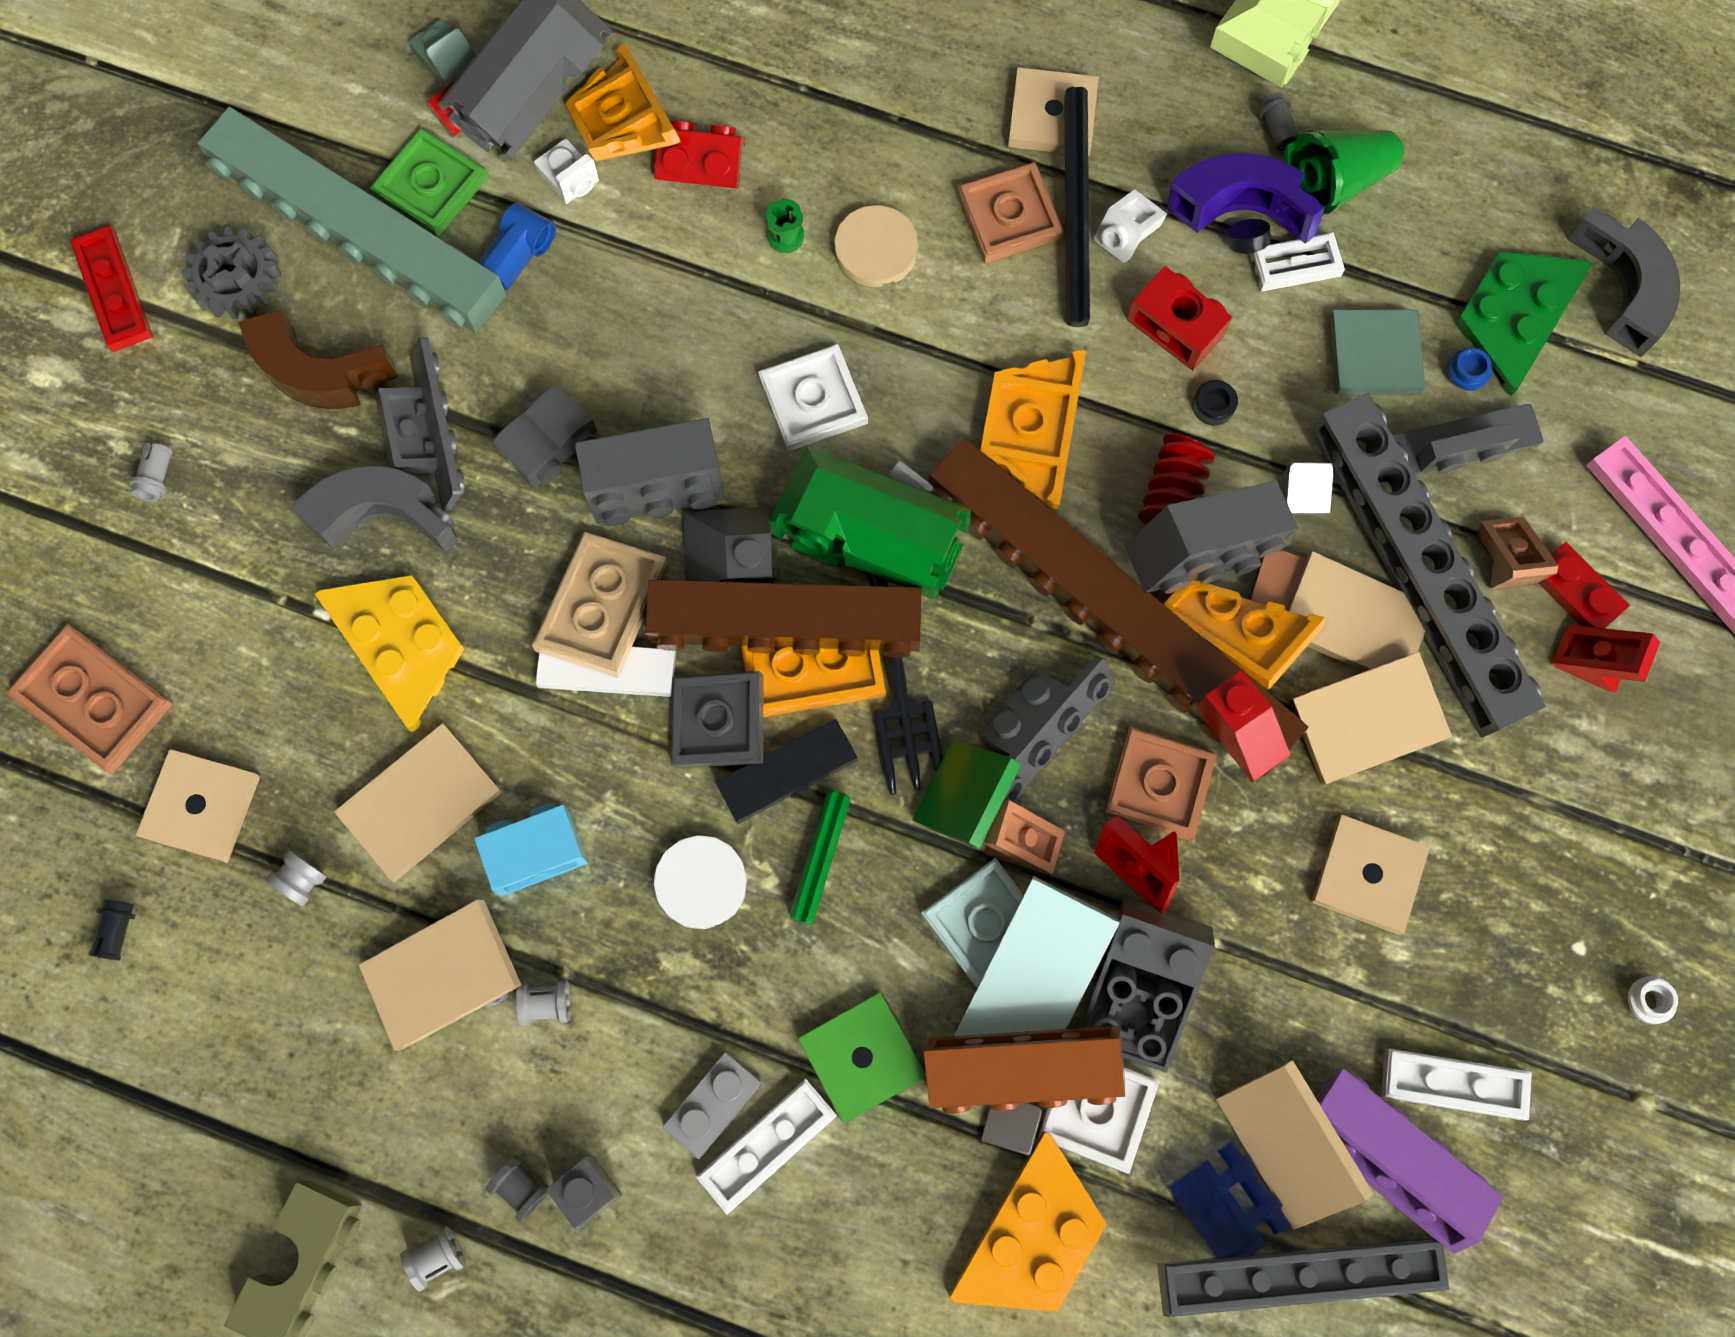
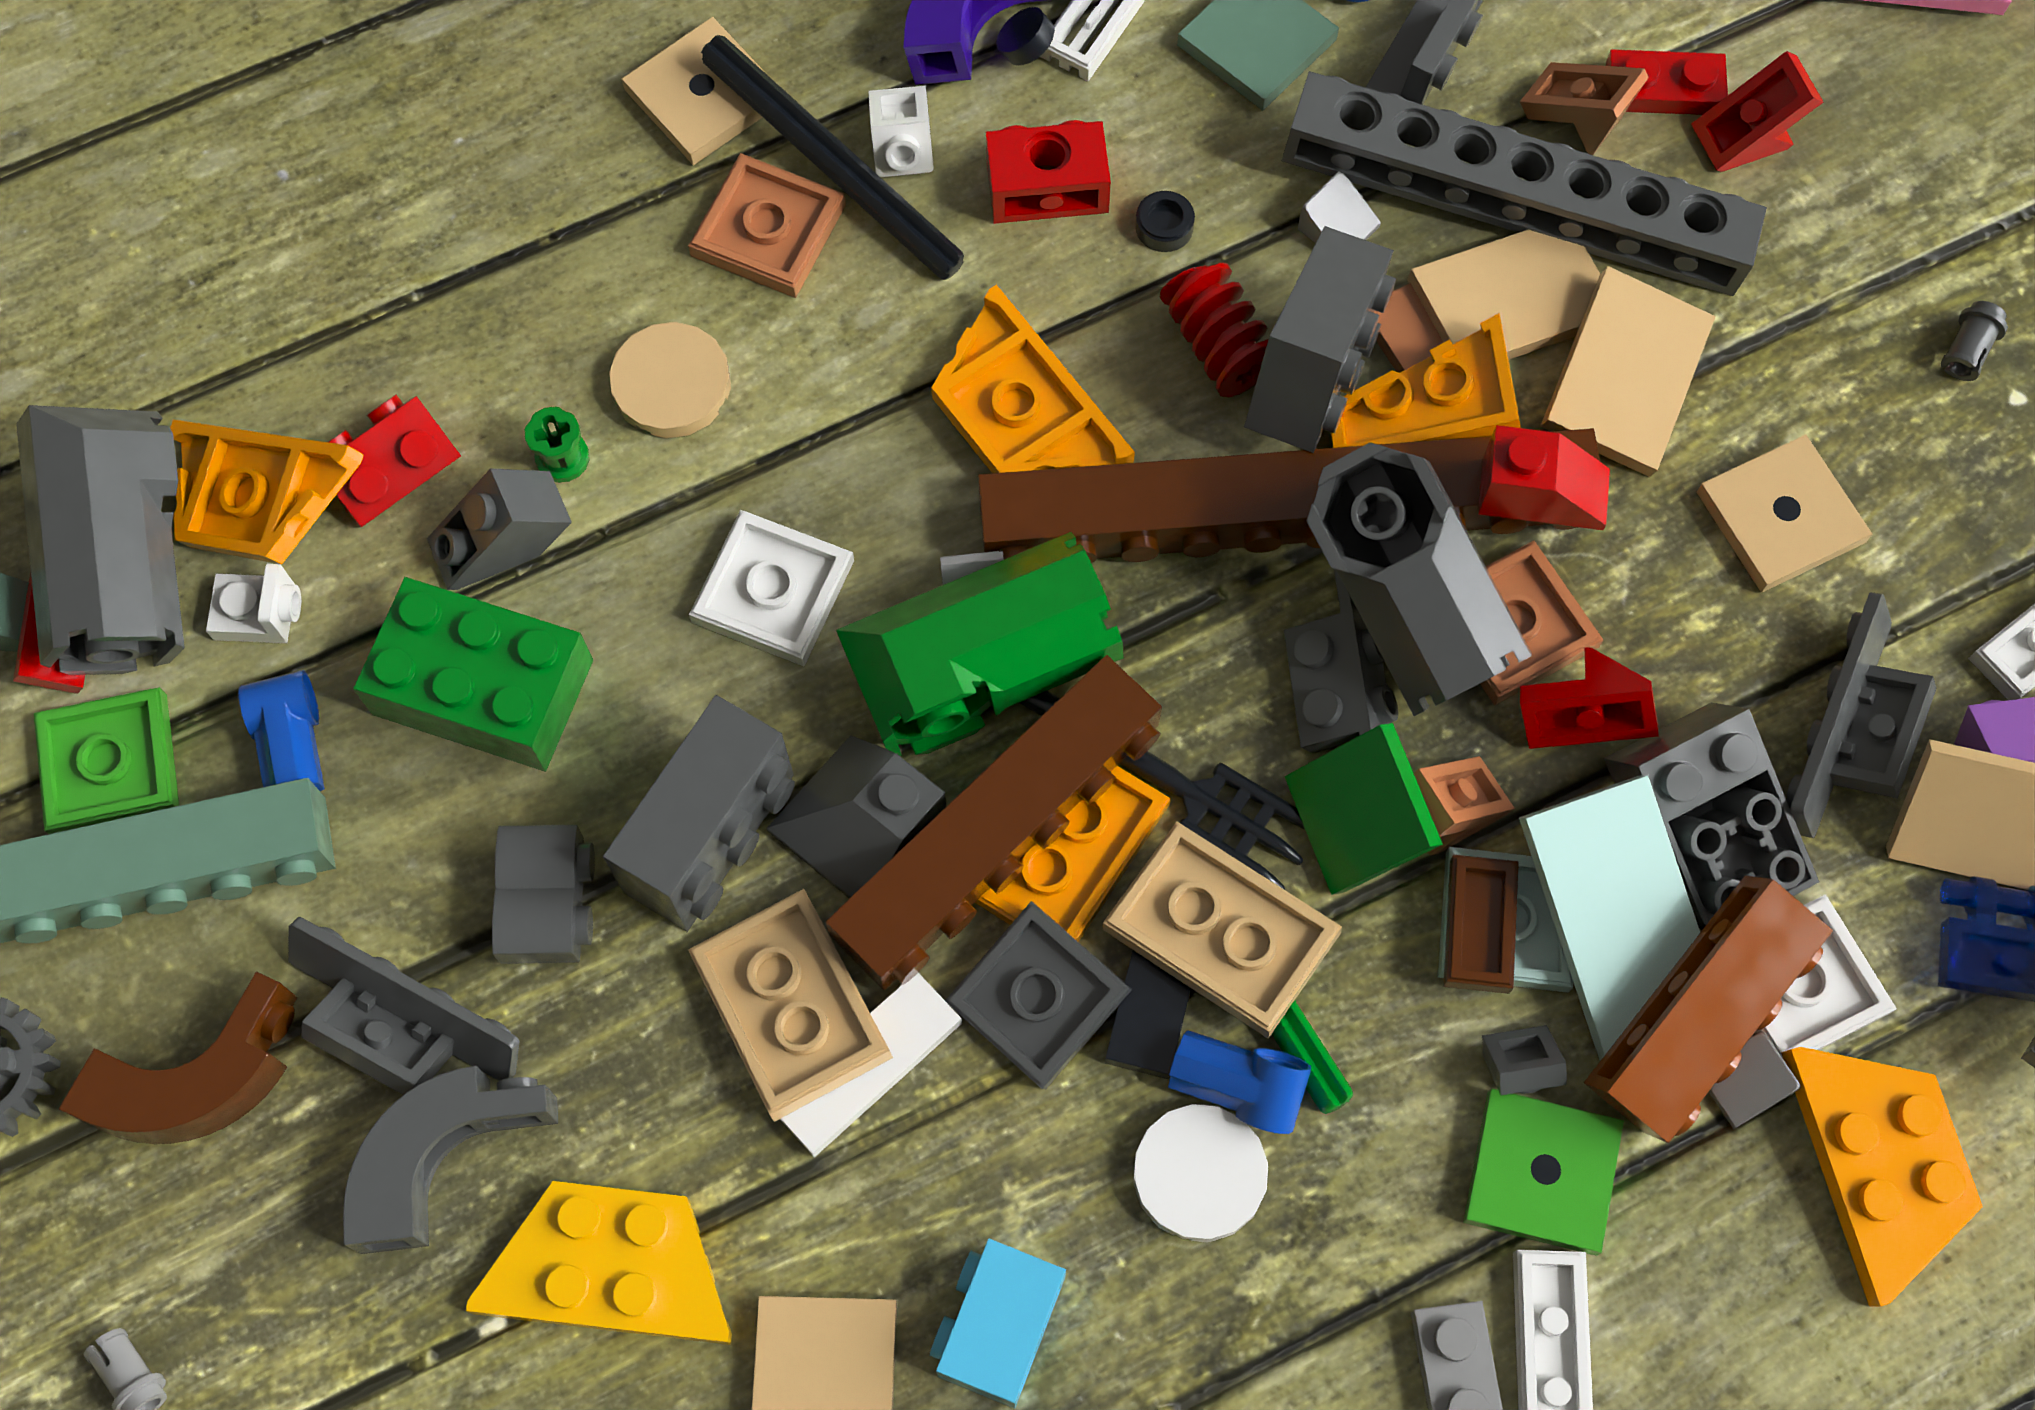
camera: 45 degrees left, 5 degrees down
none -> green brick [353,577,593,772]
none -> dark grey slope [427,468,572,590]
none -> tan tile [1103,822,1342,1038]
none -> blue piece [1168,1030,1311,1134]
none -> dark grey brick [1307,442,1532,716]
none -> reddish brown tile [1443,855,1519,994]
none -> dark grey plate [1482,1025,1567,1095]
none -> dark grey bracket [1786,592,1937,838]
none -> dark grey pin [1941,301,2008,381]

